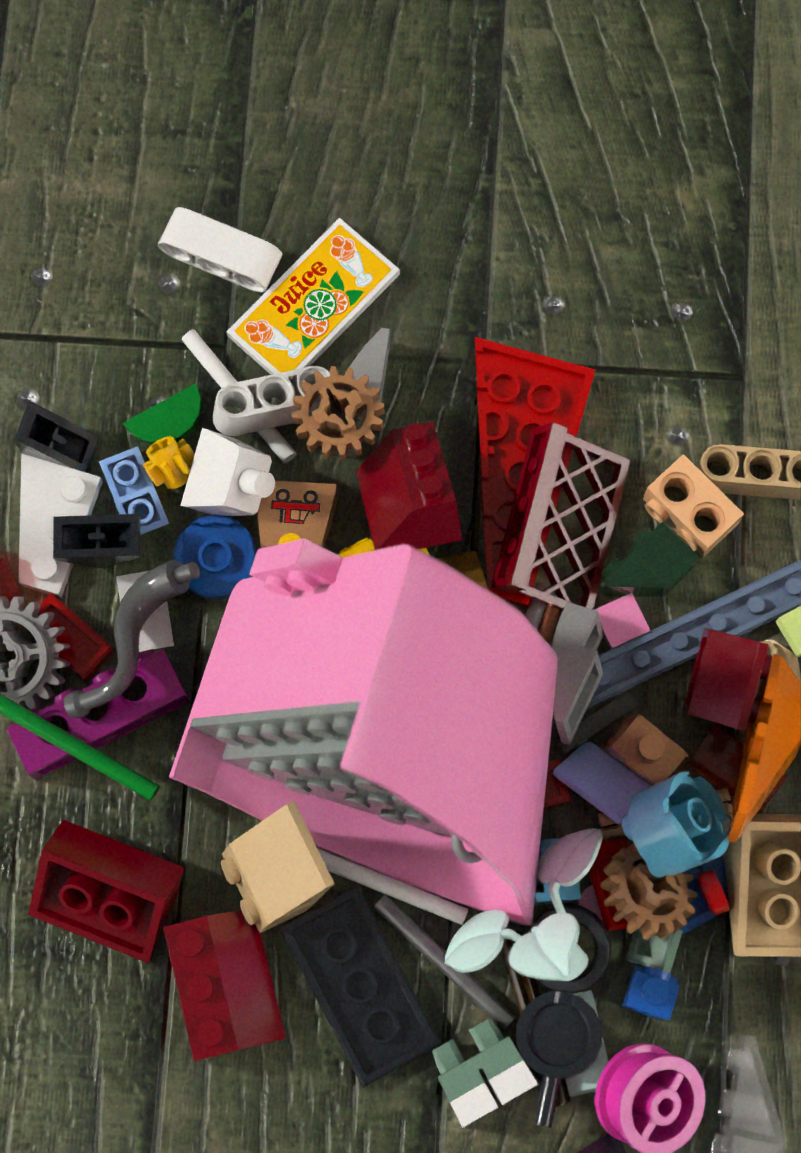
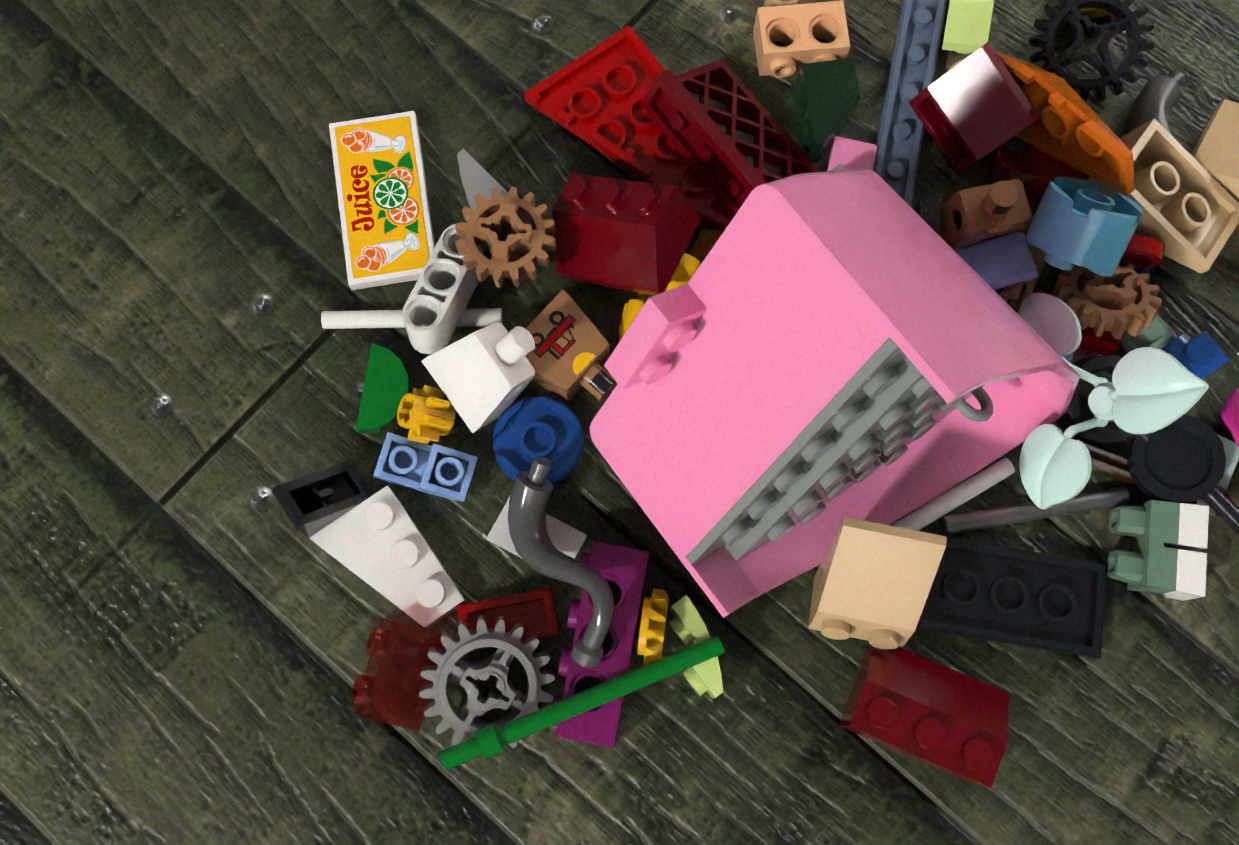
camera: 55 degrees left, 0 degrees up
dark red slope [28,819,185,964] -> none
black slope [53,514,141,569] -> none
white beam [158,207,283,292] -> none
none -> yellow gear [637,588,669,665]
none -> yellowish green slope [669,595,723,699]

